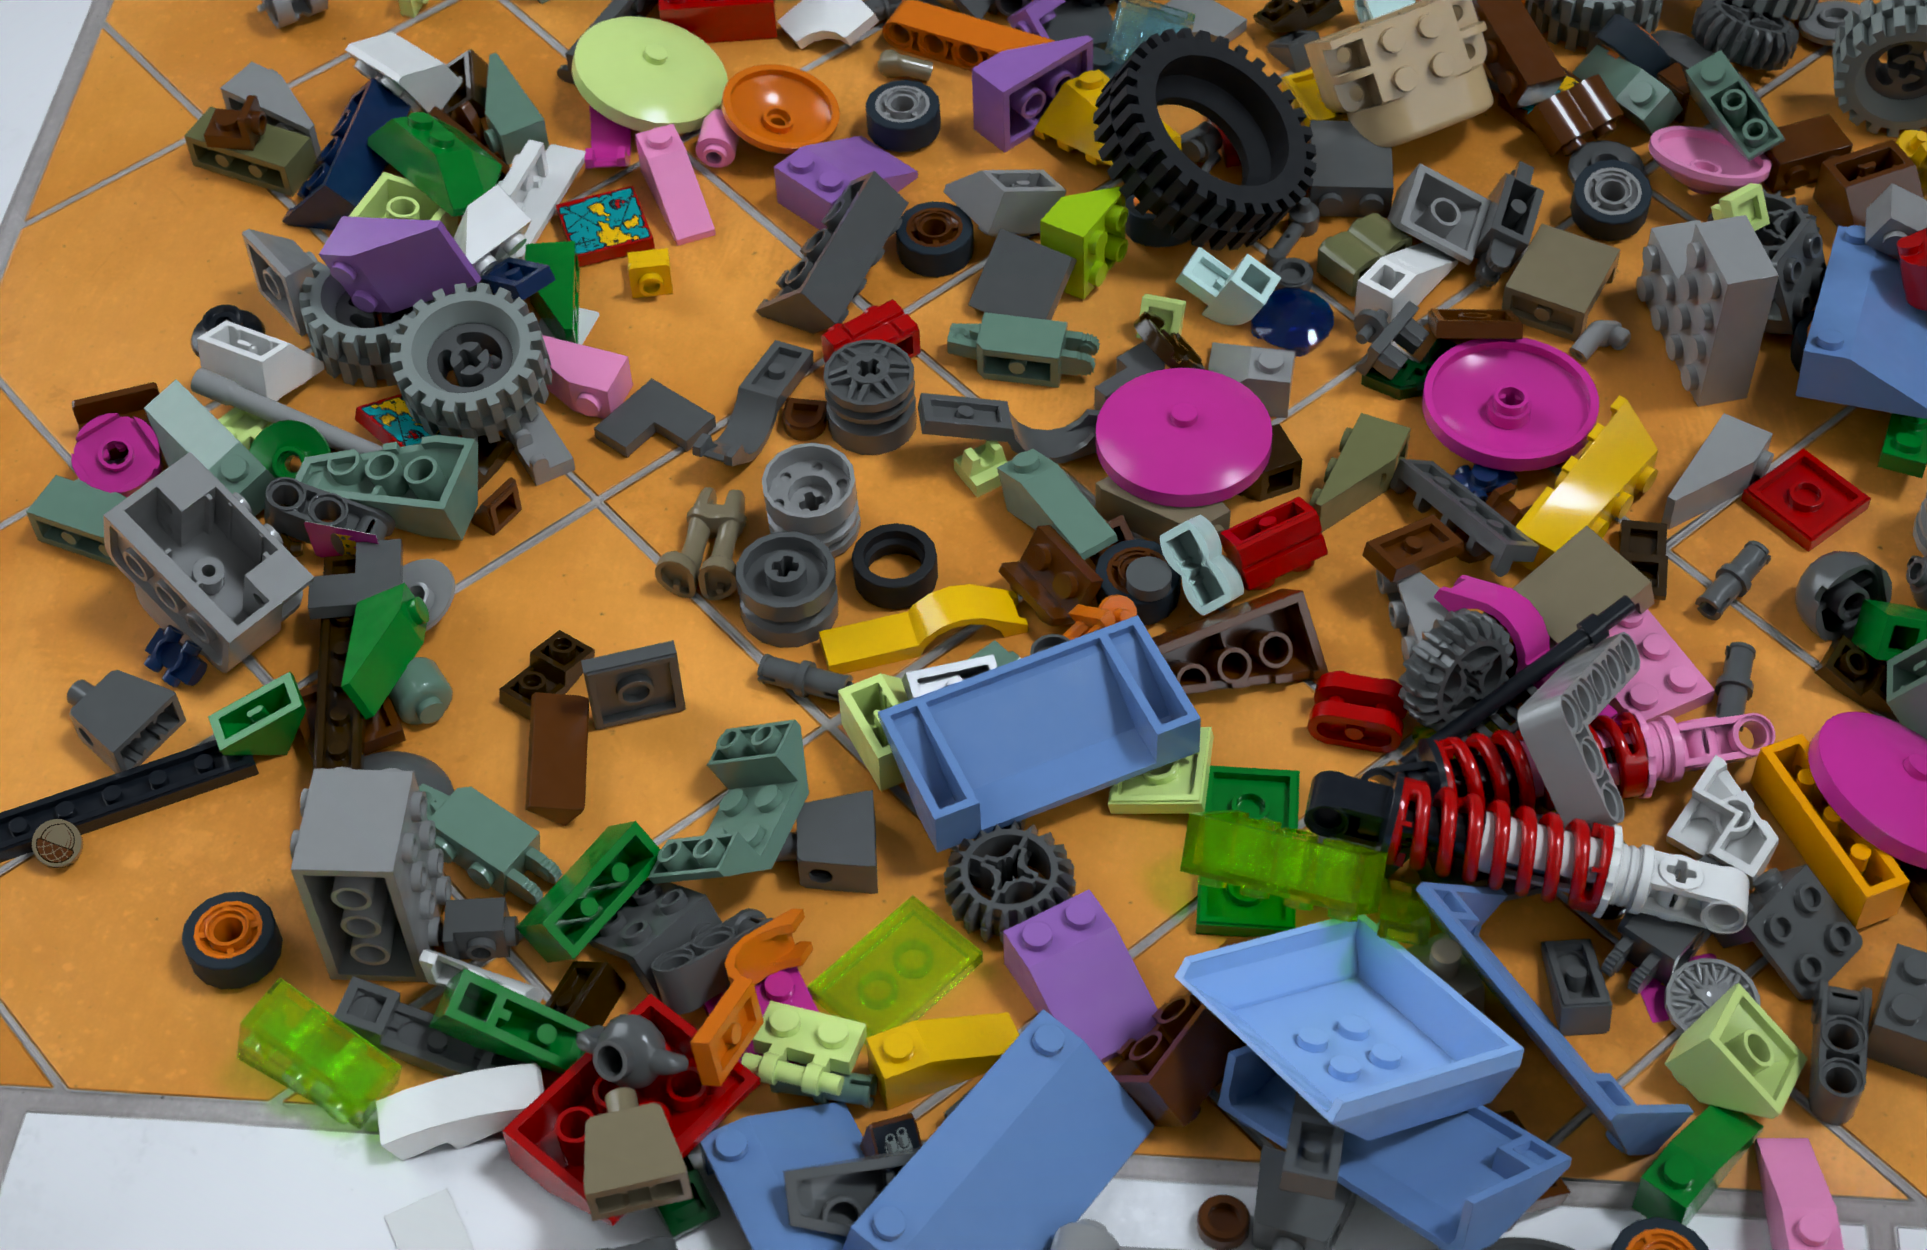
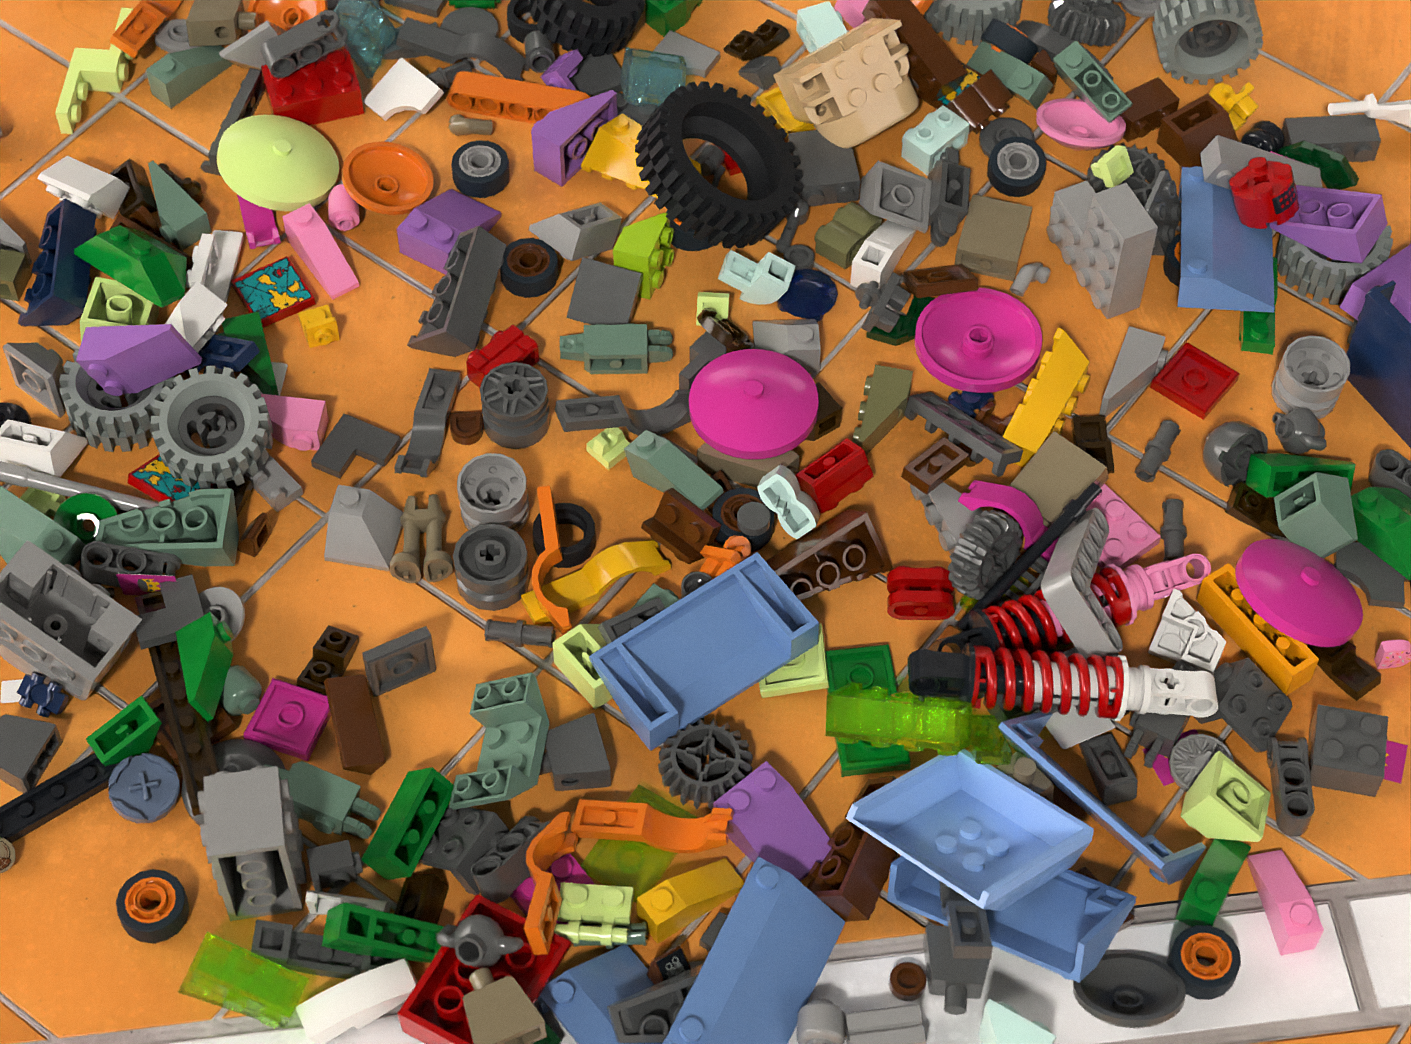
camera: 15 degrees left, 5 degrees up
none -> white sticker [0,679,23,703]
none -> sand blue tile [108,753,180,823]
none -> dark brown piece [158,164,203,205]
none -> dark pink tile [243,678,331,761]
none -> light grey slope [324,485,404,571]
none -> orange piece [531,485,573,635]
none -> orange piece [571,799,734,853]
none -> light aqua brick [901,105,970,176]
none -> white sticker [1045,705,1116,749]

